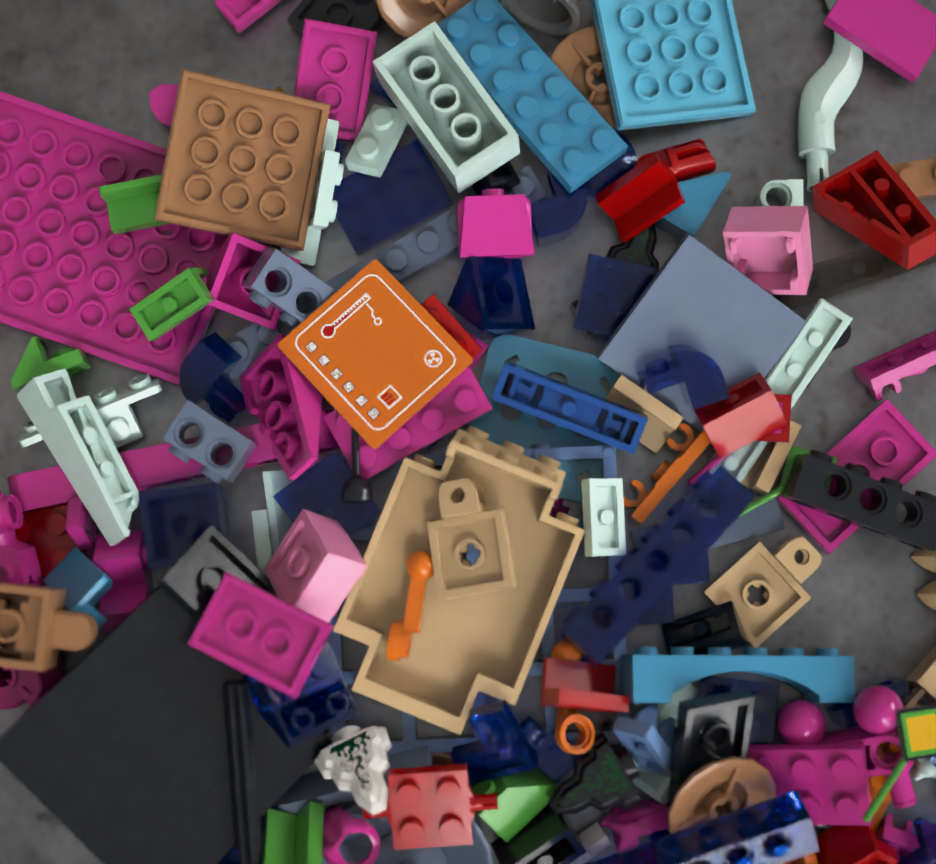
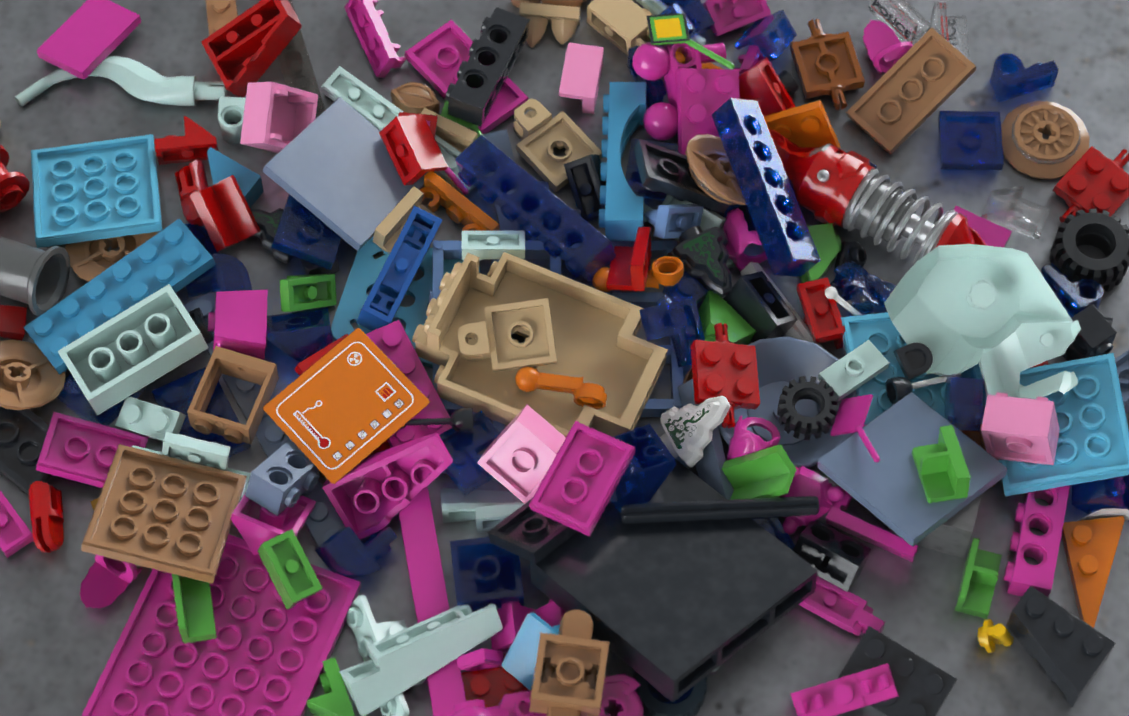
camera: 90 degrees left, 20 degrees down
sand blue brick [162,400,258,484] -> none
clear blue brick [637,344,730,410] -> none
none -> red arm [29,481,64,553]
none -> red slope [154,116,219,165]
none -> medium nougat window [187,346,279,444]
none -> bright green slope [280,274,337,312]
none -> medium nougat hat [391,82,440,114]
none -> bright pink panel [559,43,604,114]

